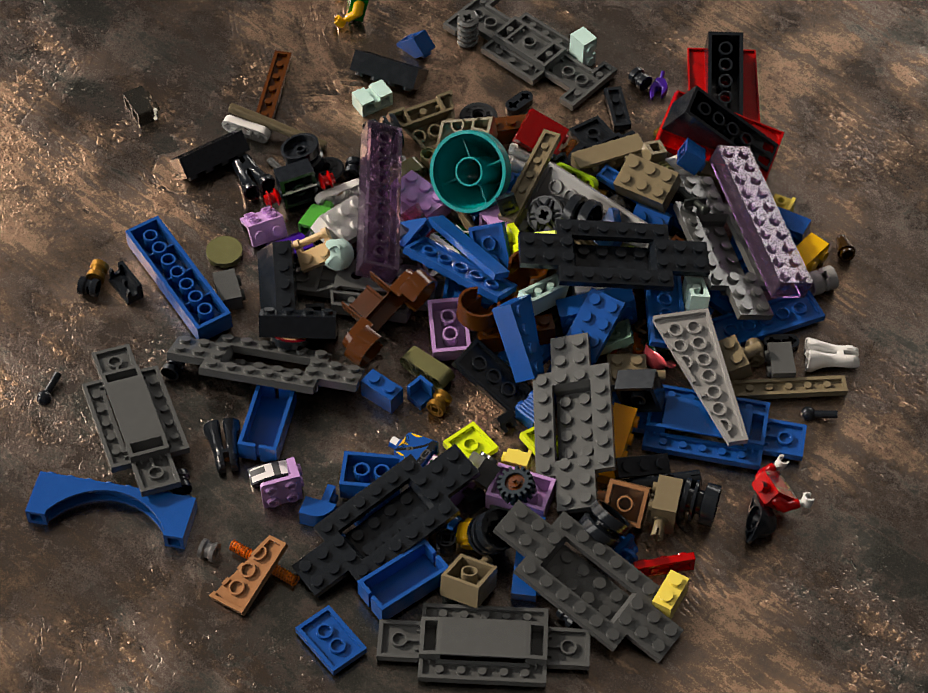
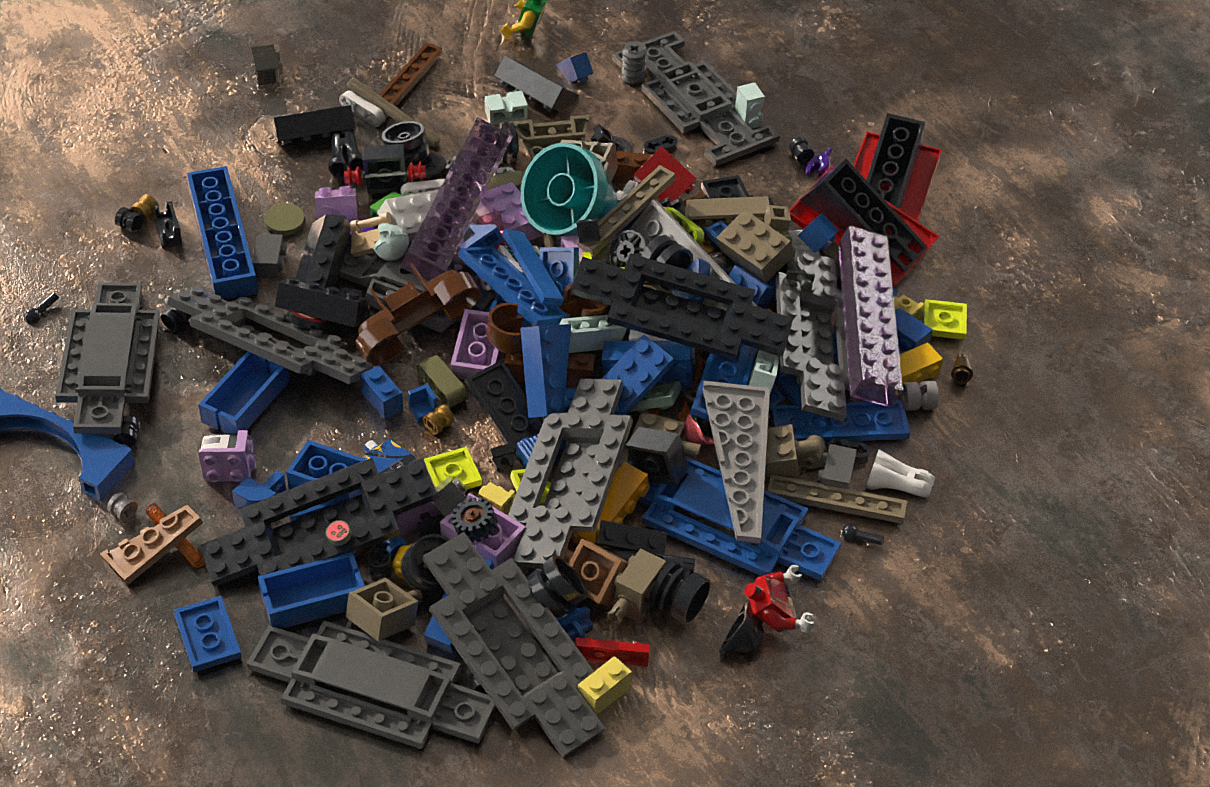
camera: 15 degrees right, 5 degrees down
black piece [203,417,241,474] -> none
black plate [604,86,632,131] -> none
none -> tile [326,521,352,546]
none -> black tile [590,123,616,145]
none -> neon yellow plate [923,299,967,340]

